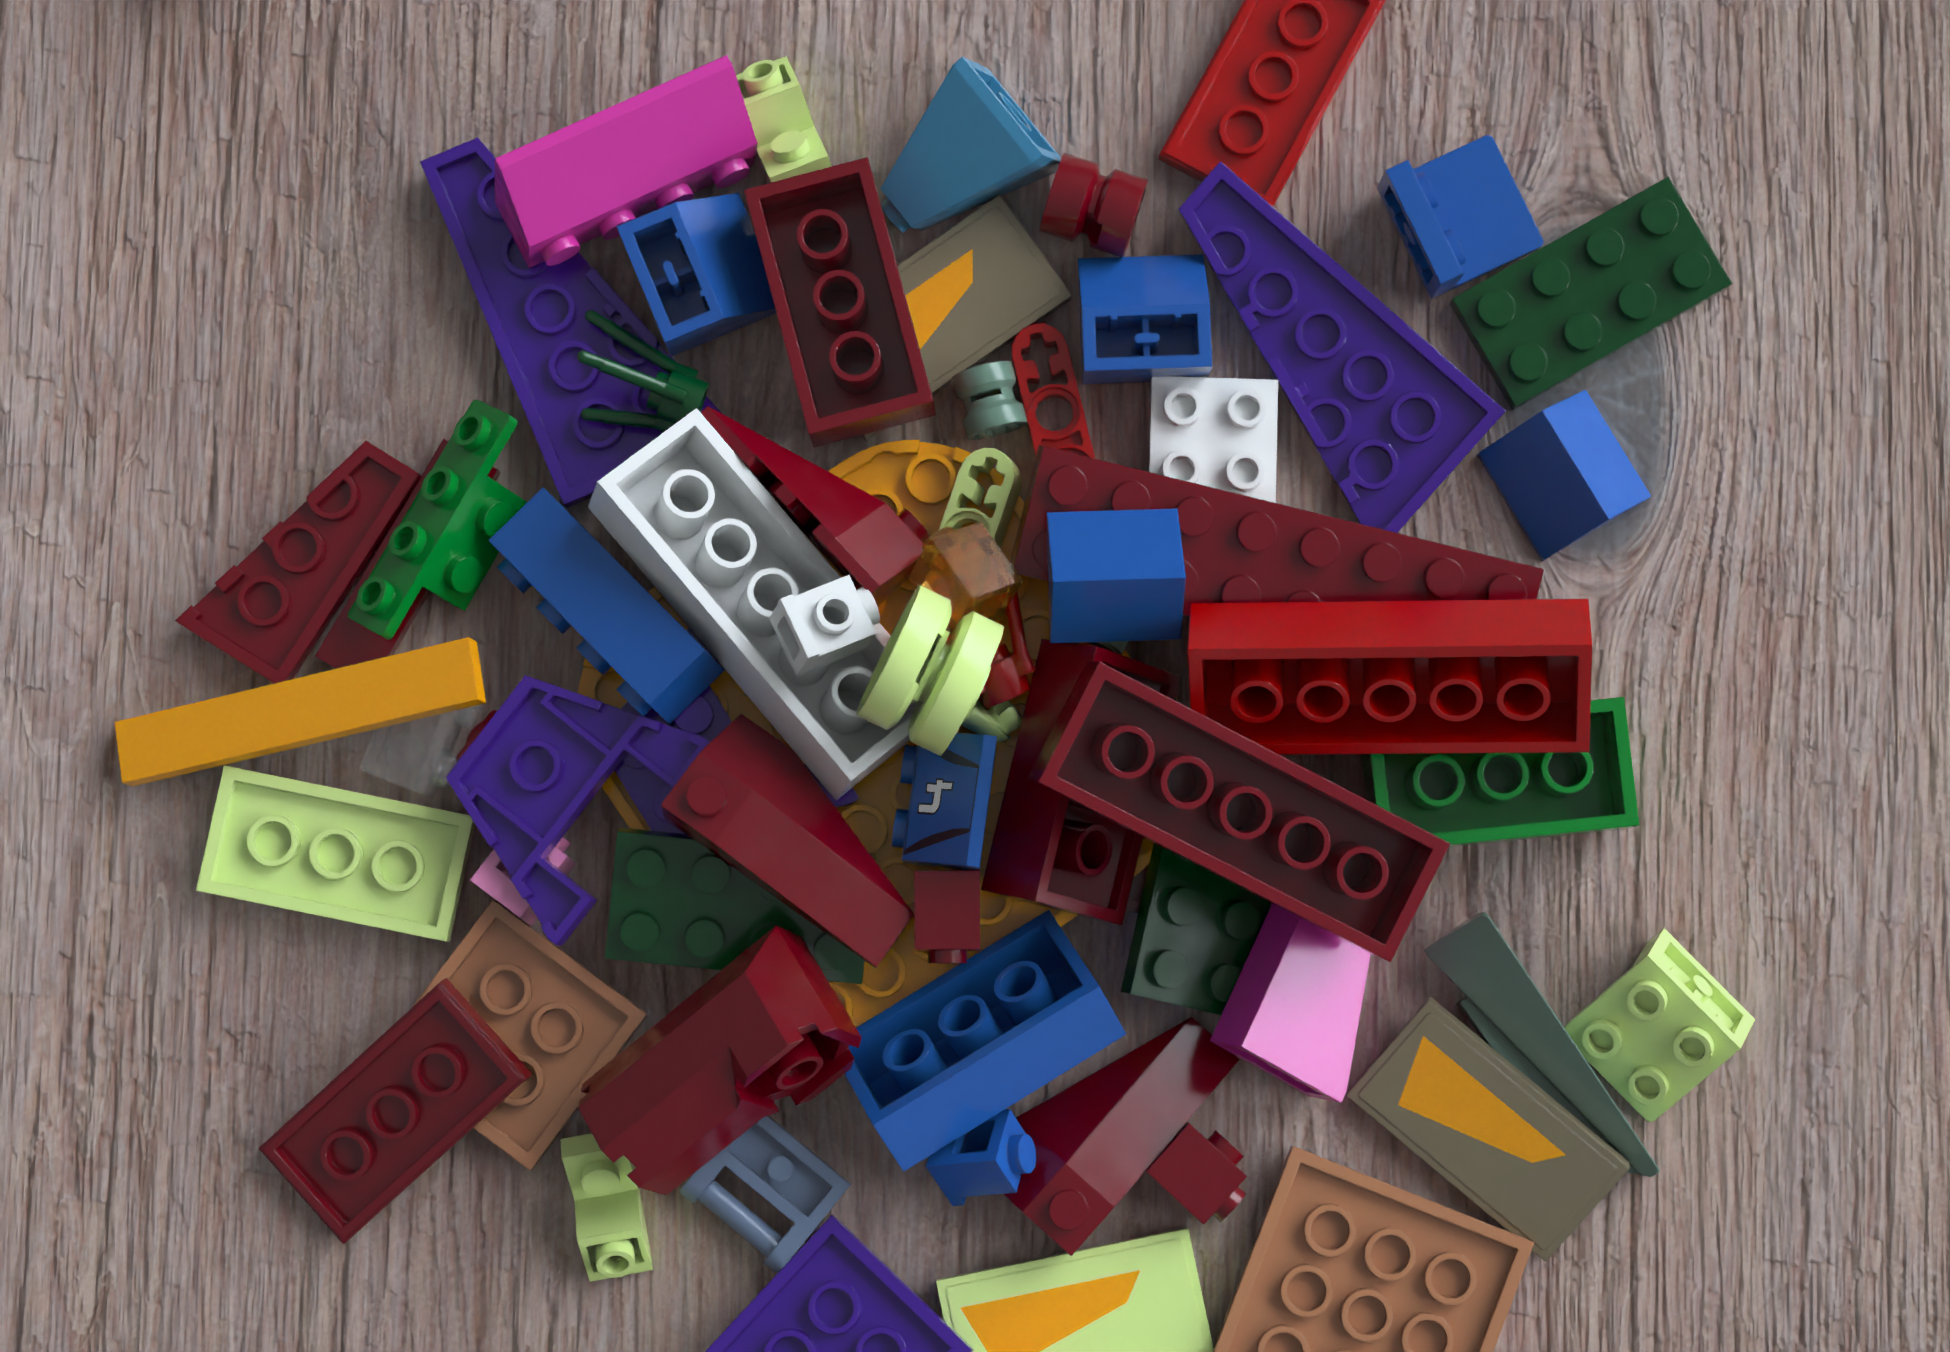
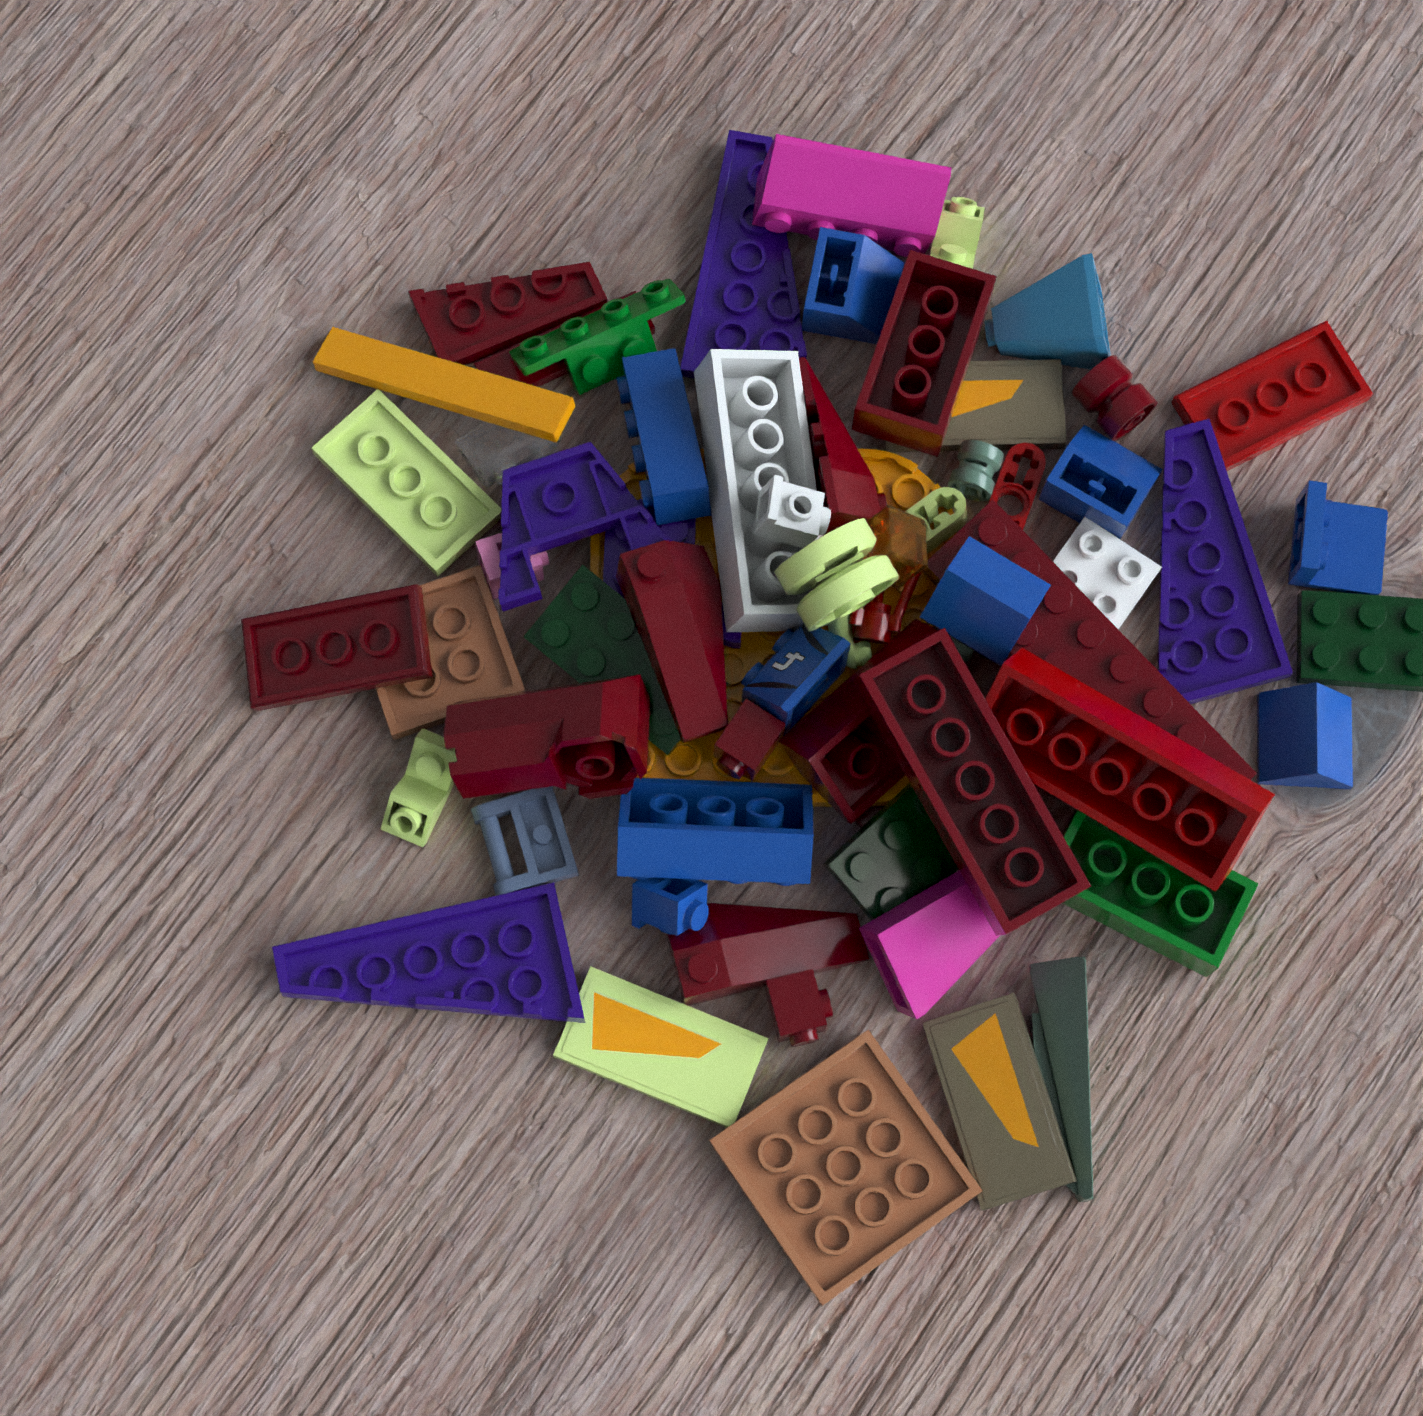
camera: 30 degrees right, 10 degrees down
dark green plant [577,310,710,432] -> none
yellowish green bracket [1564,928,1755,1122] -> none

